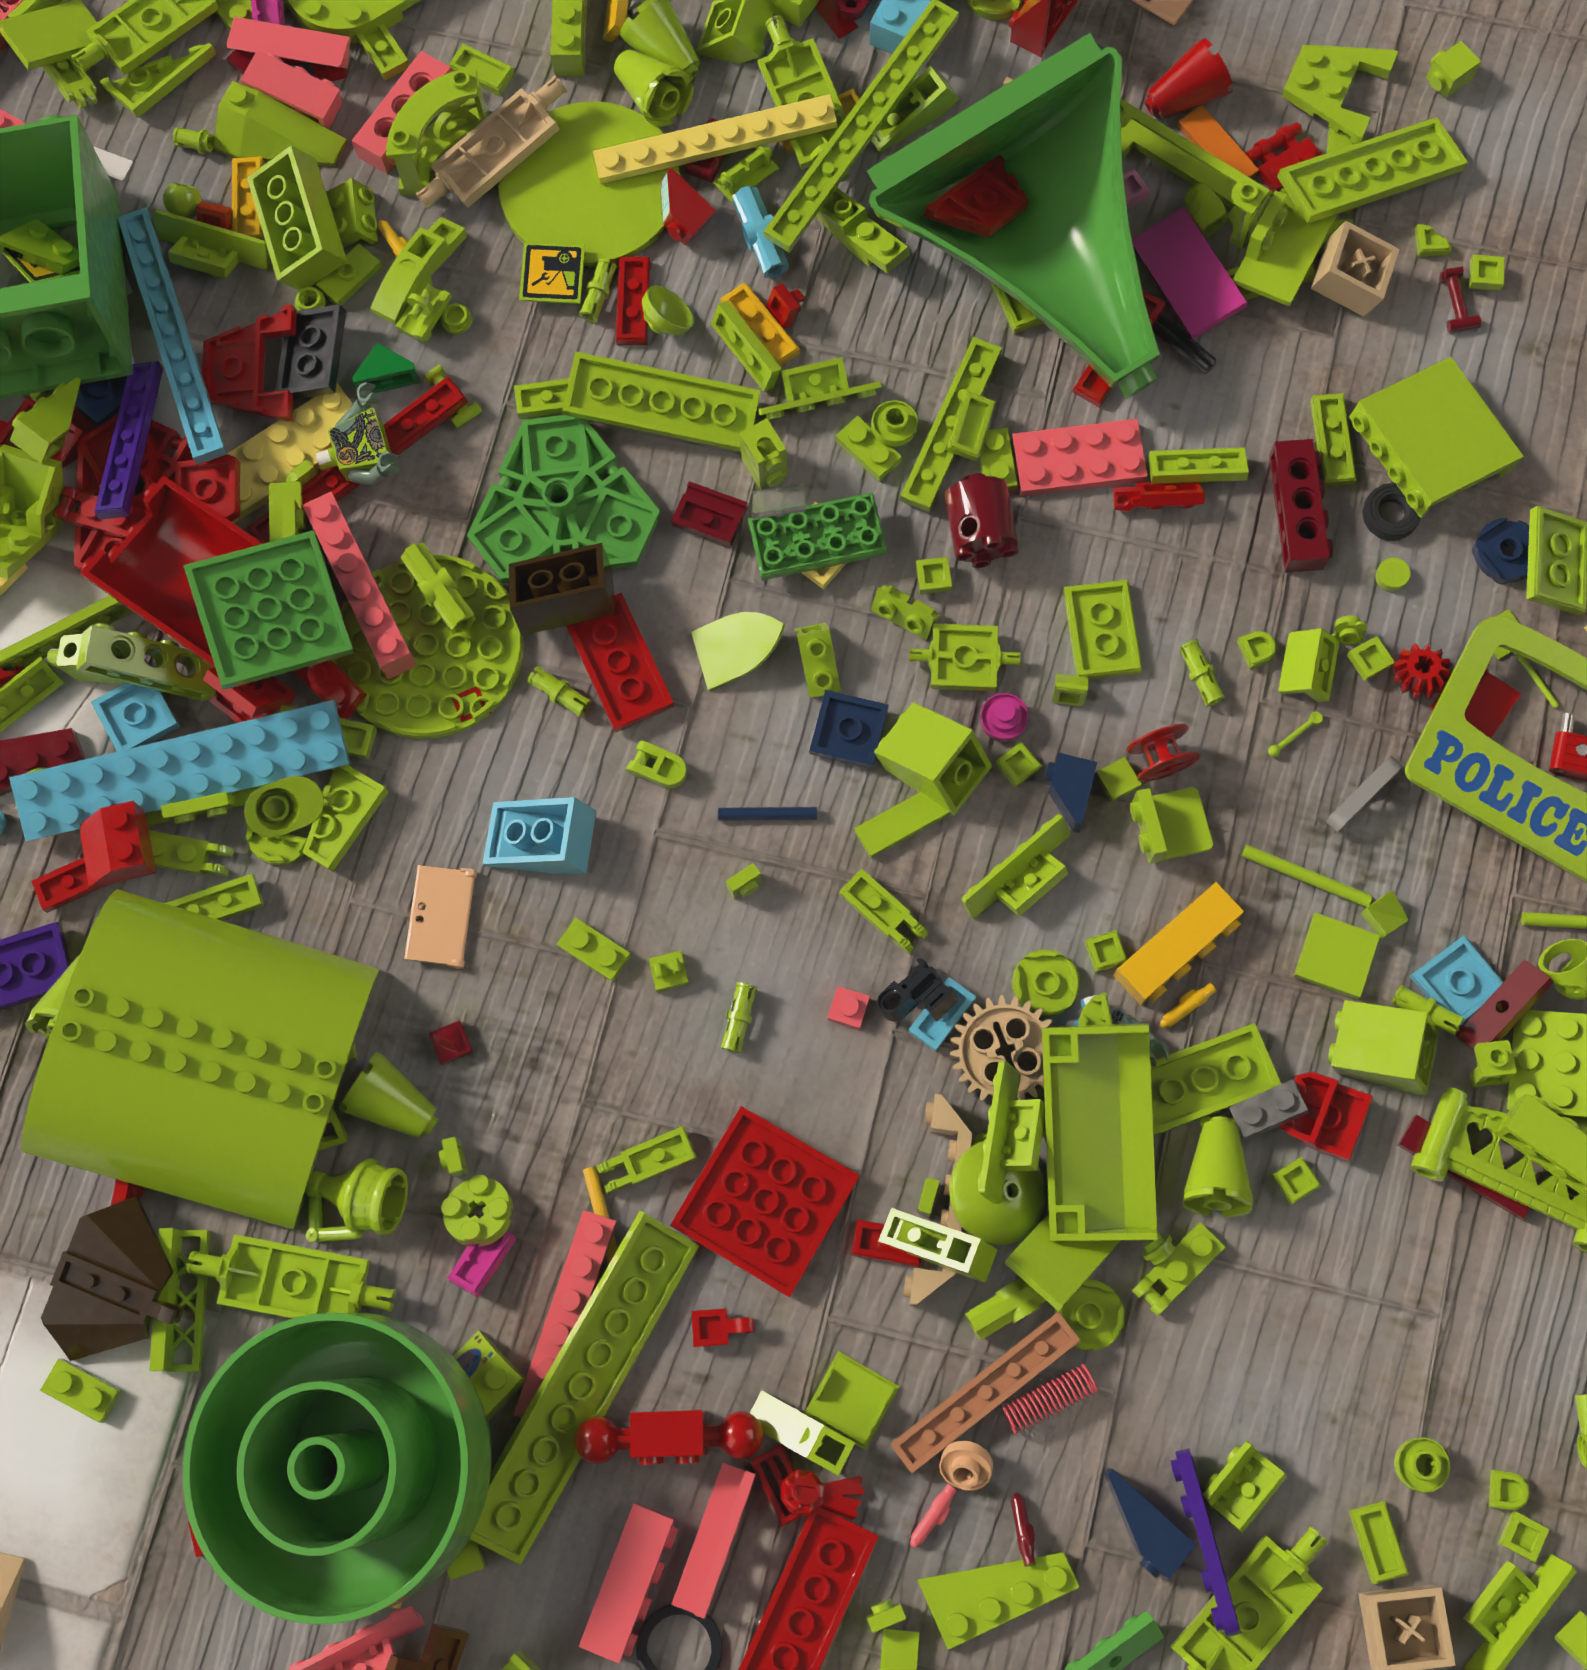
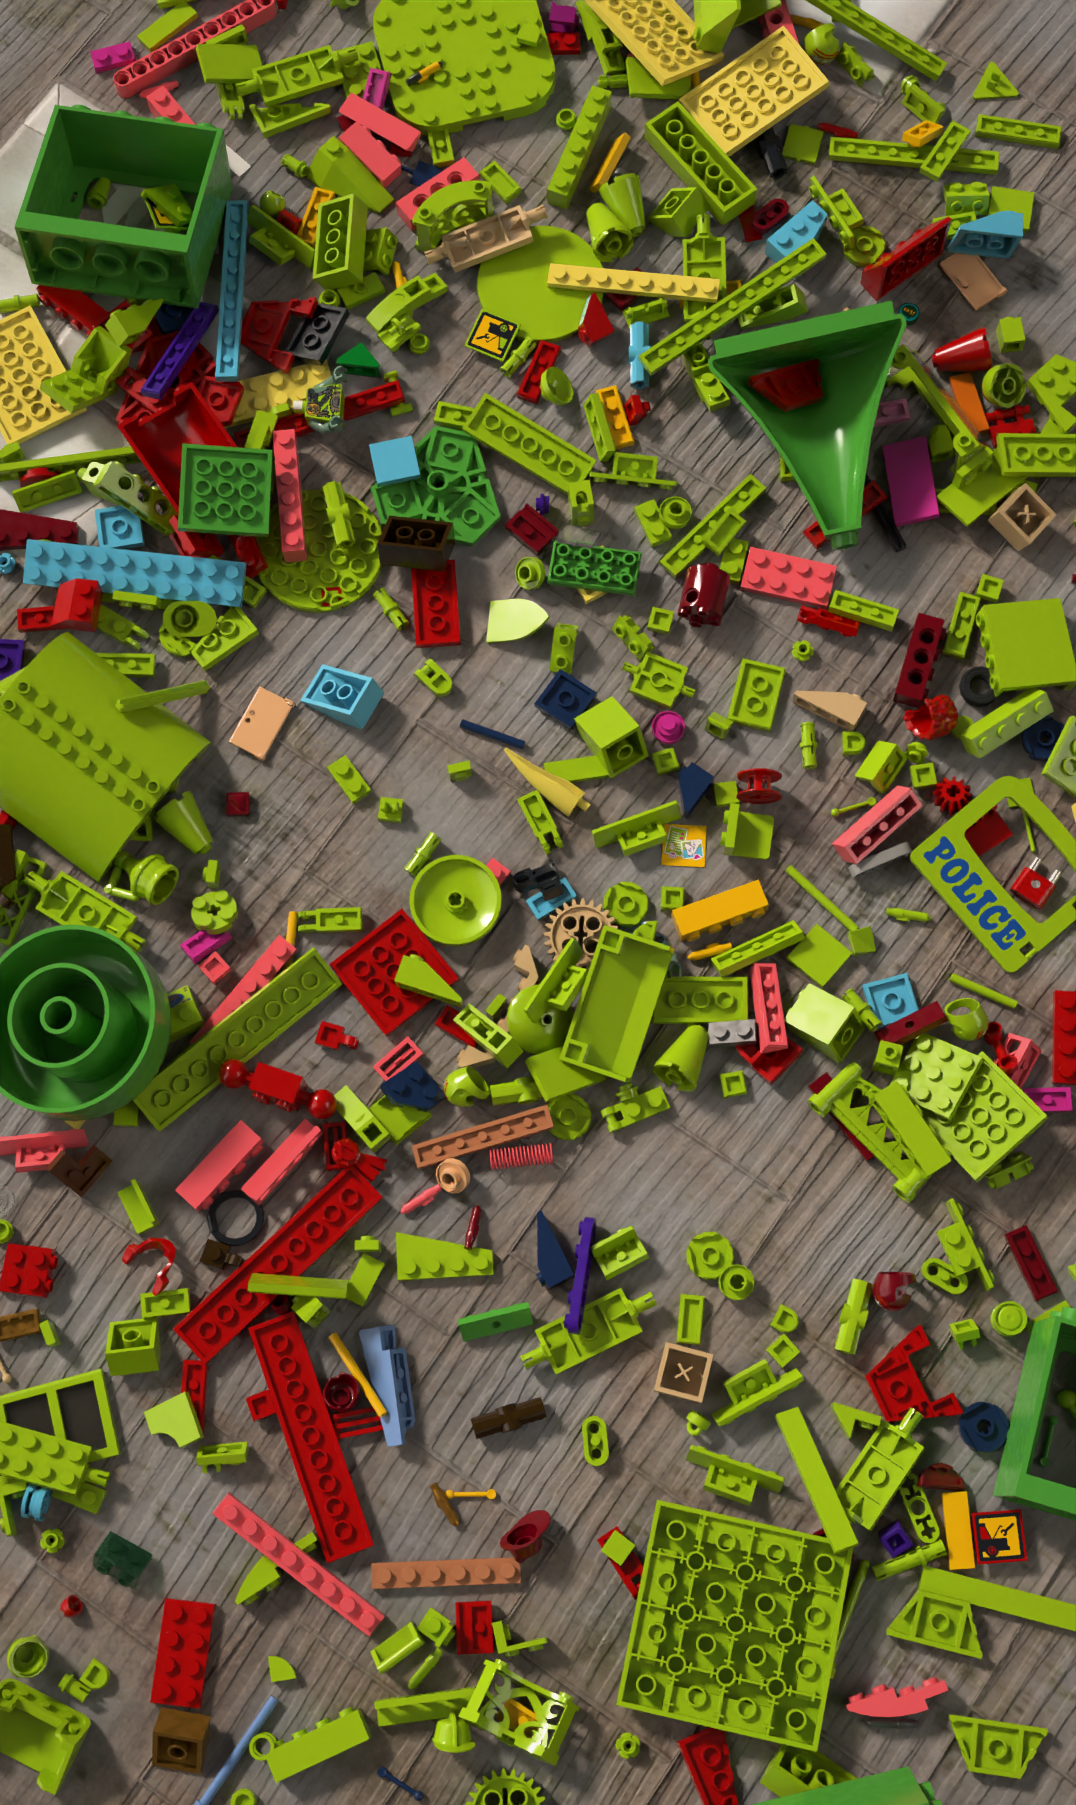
camera: 20 degrees right, 0 degrees up
none -> lime axle [115,680,210,713]
none -> coral plate [198,951,232,984]
none -> medium azure tile [369,436,421,487]
none -> coral tile [373,1036,424,1081]
none -> dark blue plate [380,1061,446,1112]
none -> lime slope [394,954,463,1008]
none -> dark blue piece [401,160,442,187]
none -> lime dish [409,855,502,946]
none -> lime helmet [444,1066,491,1107]
none -> light yellow piece [504,748,591,817]
none -> lime plate [515,557,546,590]
none -> dark purple plate [536,494,550,516]
none -> sticker [661,824,707,867]
none -> lime tile [686,1232,734,1280]
none -> lime plate [711,920,805,977]
none -> coral slope [749,963,788,1053]
none -> lime plate [792,640,814,662]
none -> tan slope [792,690,867,731]
none -> coral brick [832,785,923,865]
none -> lime piece [886,908,932,922]
none -> red hair [903,694,959,741]
none -> lime brick [958,688,1054,758]
none -> lime plate [975,574,1004,603]
none -> lime cylinder [982,363,1027,408]
none -> lime brick [996,316,1025,353]

